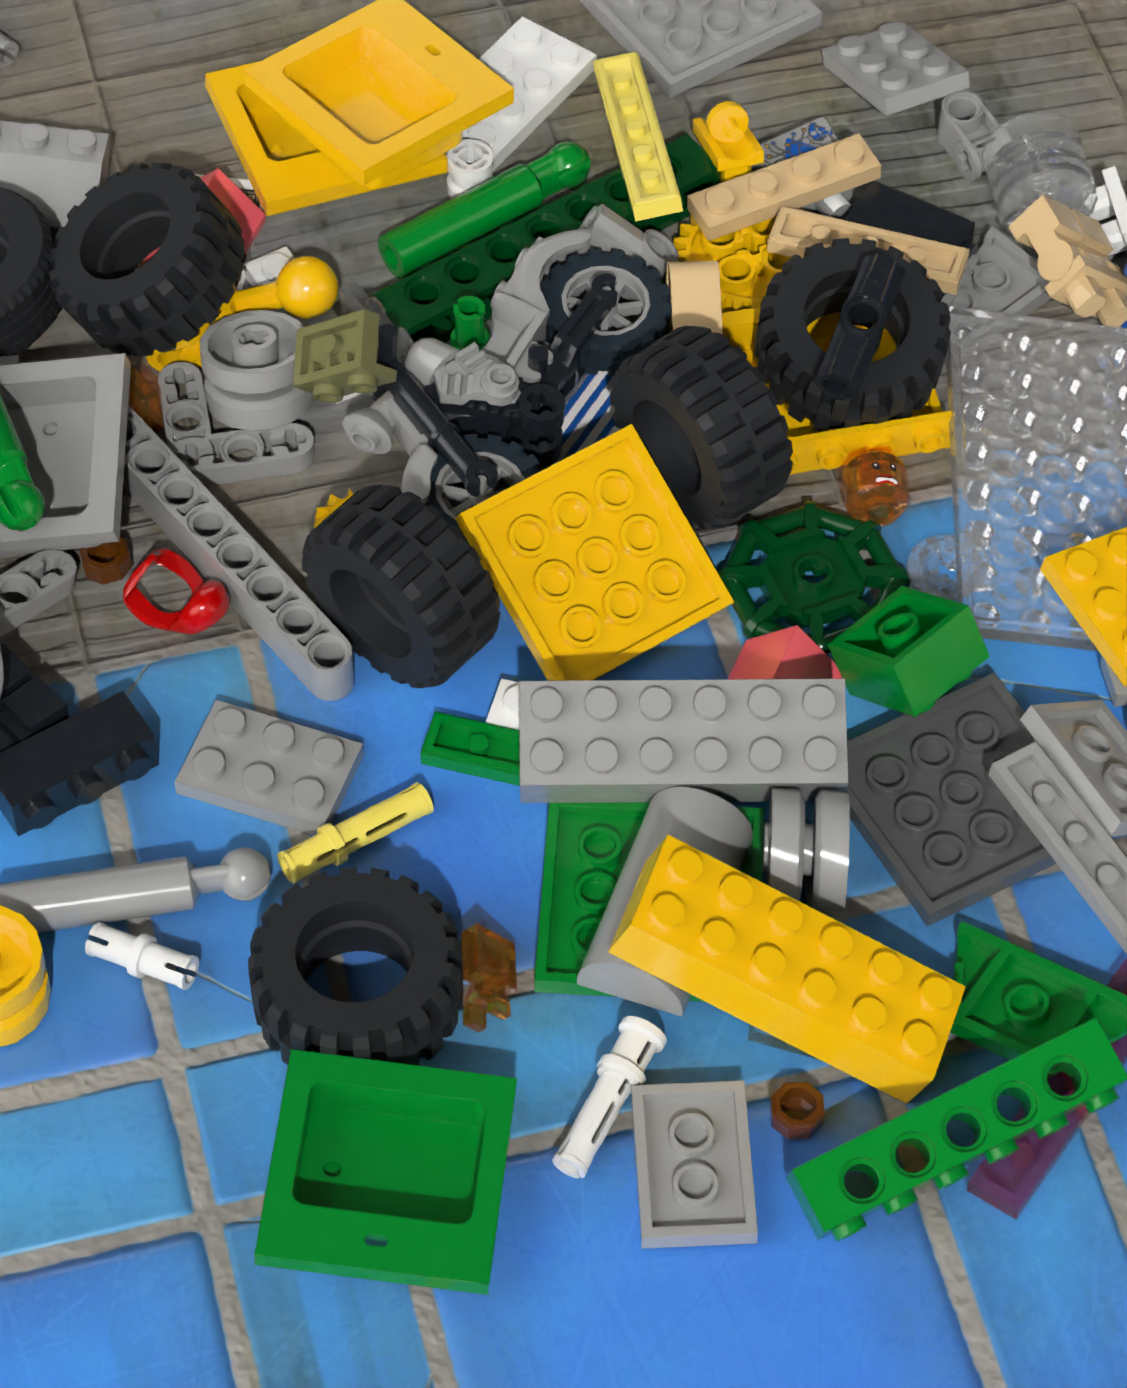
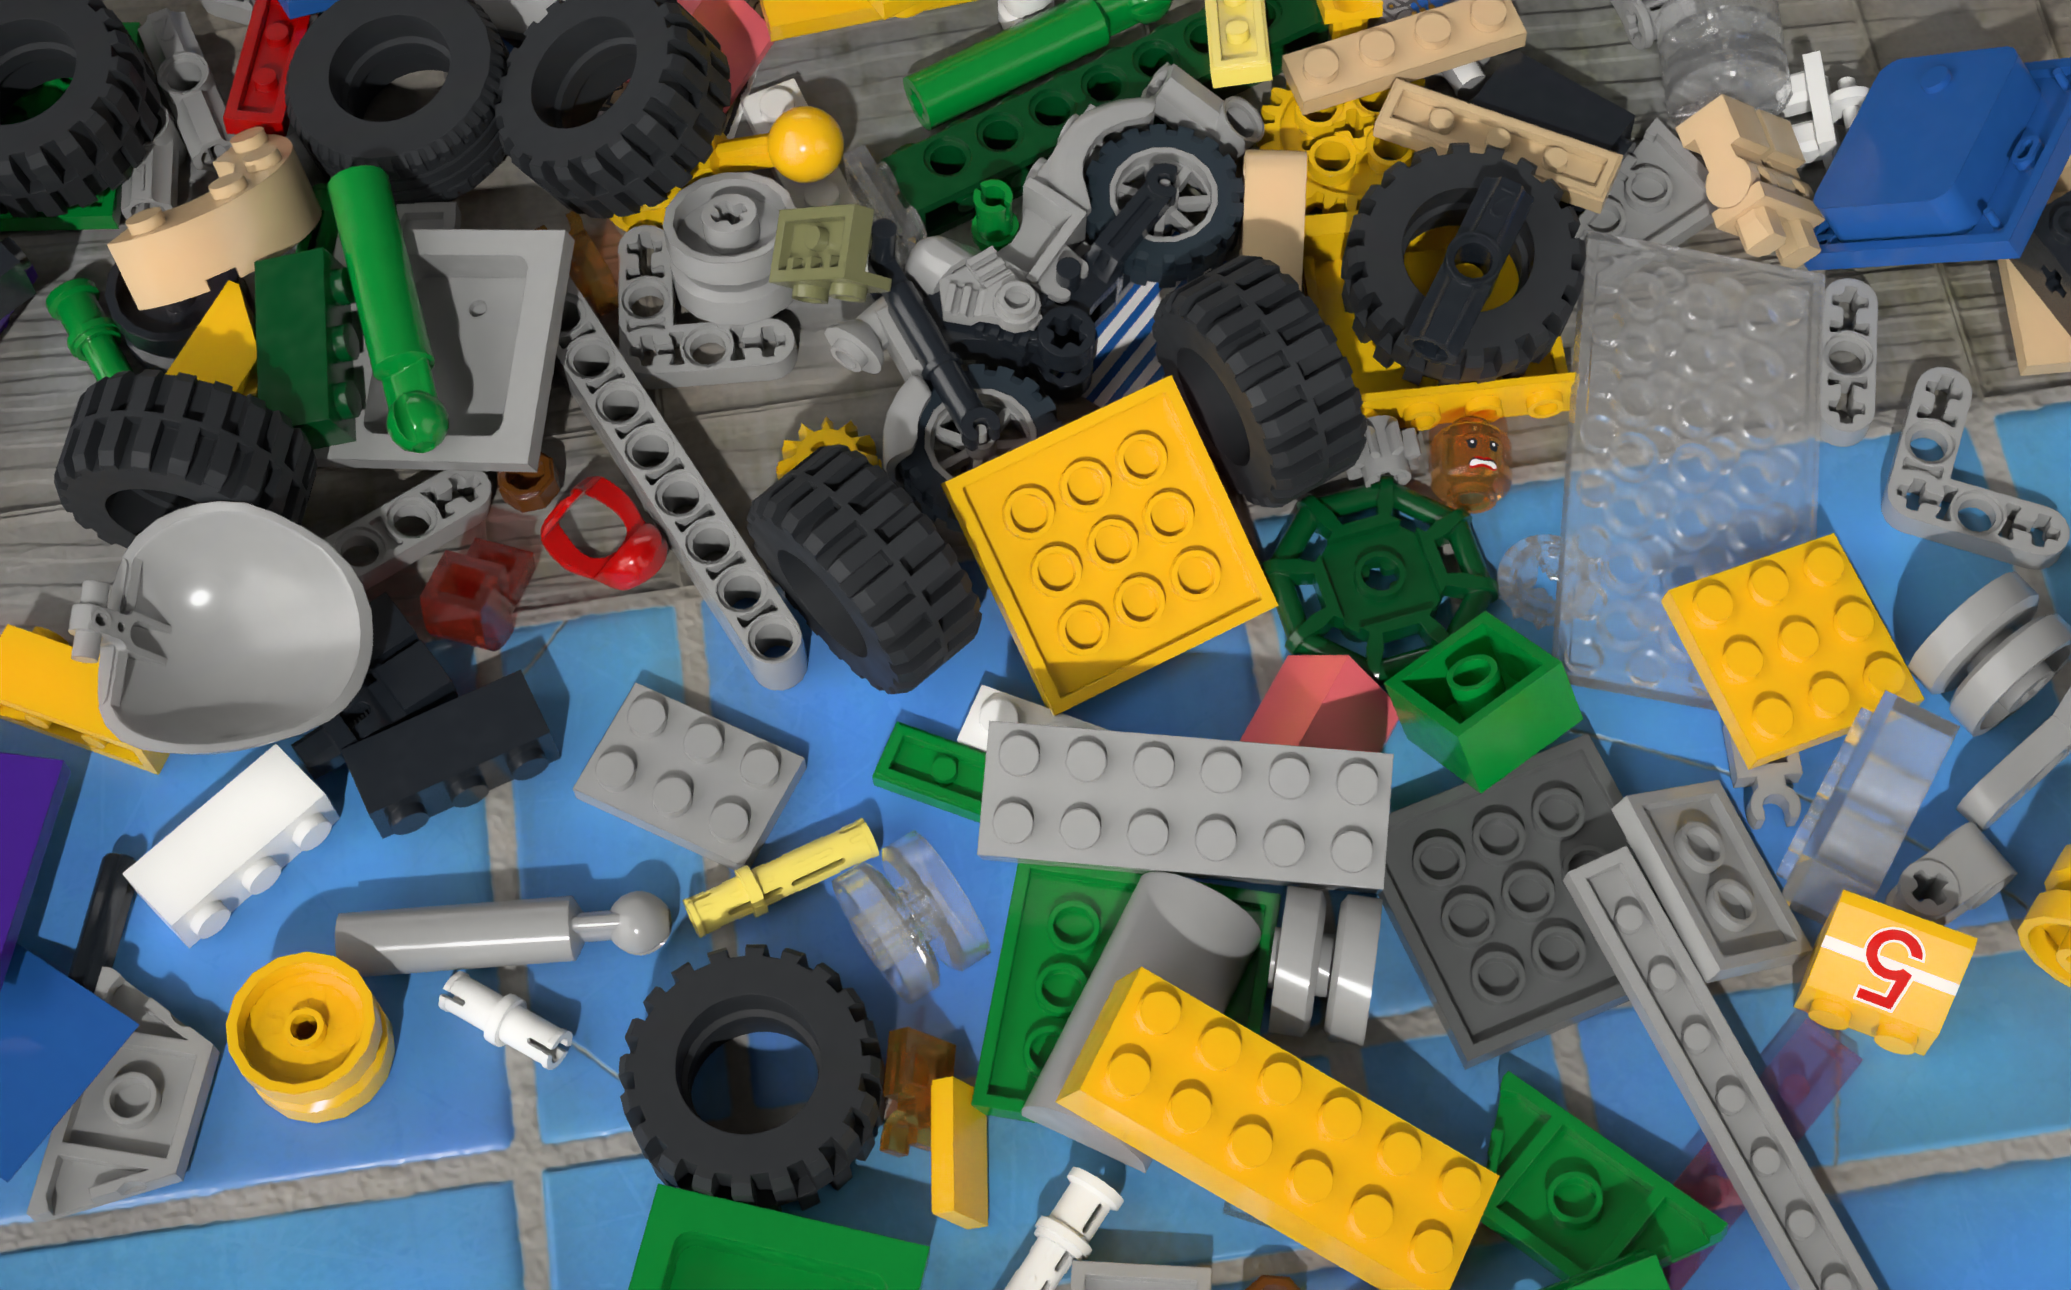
camera: 10 degrees right, 10 degrees up
none -> clear red brick [420,537,536,652]
none -> clear wheel [831,830,991,1004]
none -> yellow tile [931,1076,988,1230]
none -> light grey gear [1346,415,1422,488]

